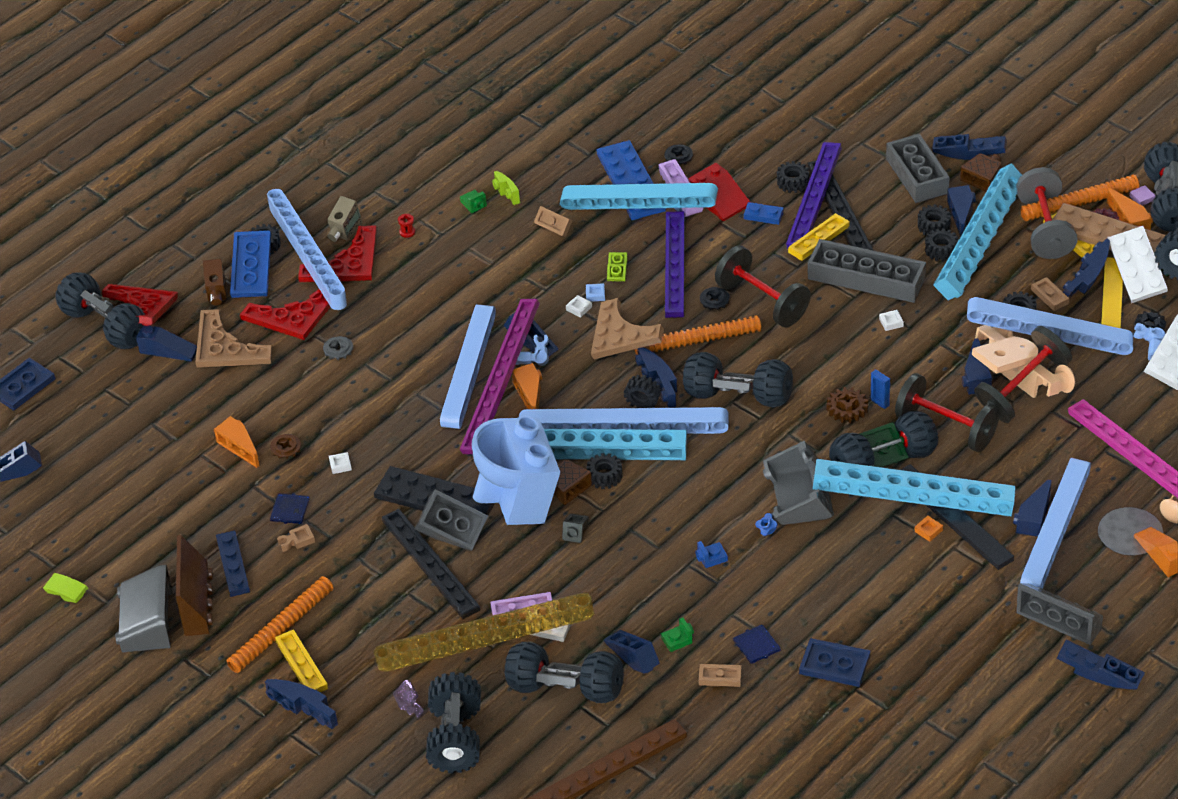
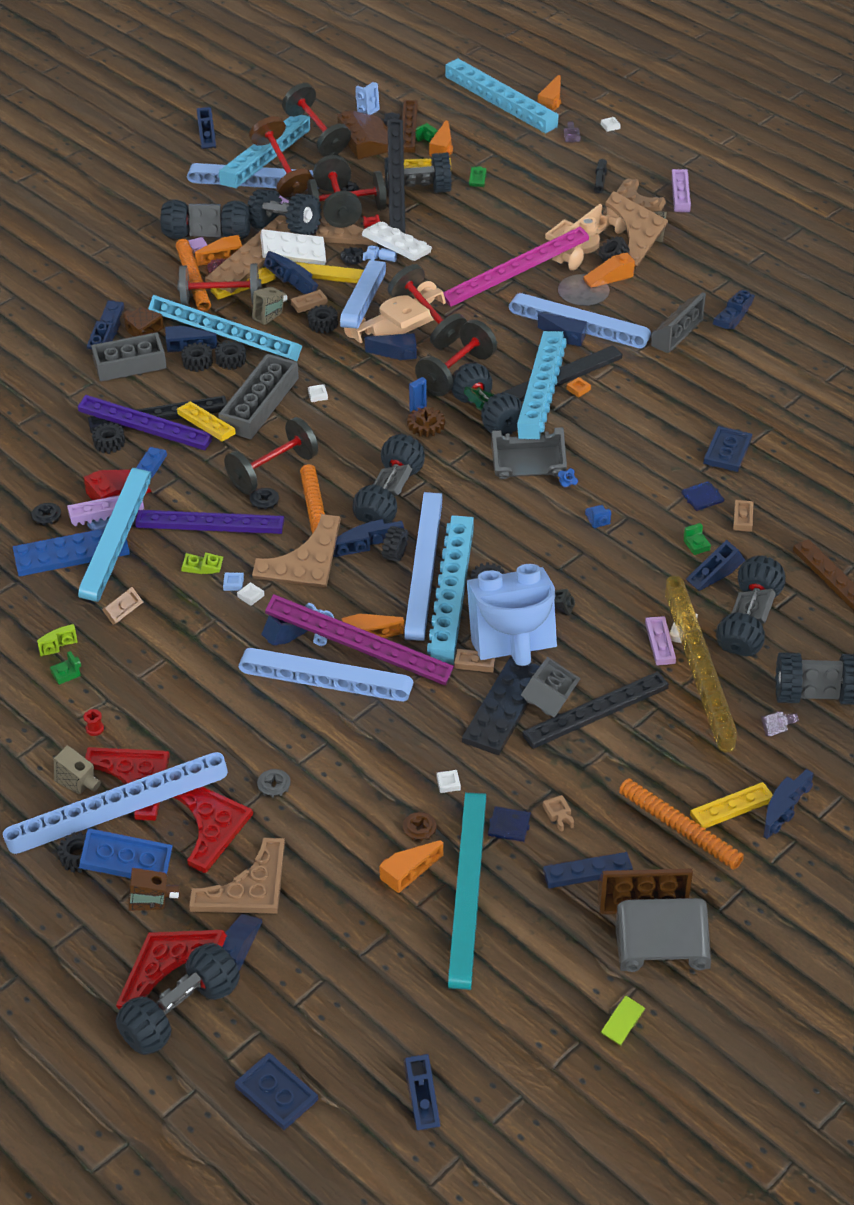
camera: 90 degrees left, 0 degrees up
none -> dark tan torso [252,287,287,325]
none -> teal beam [448,792,486,990]

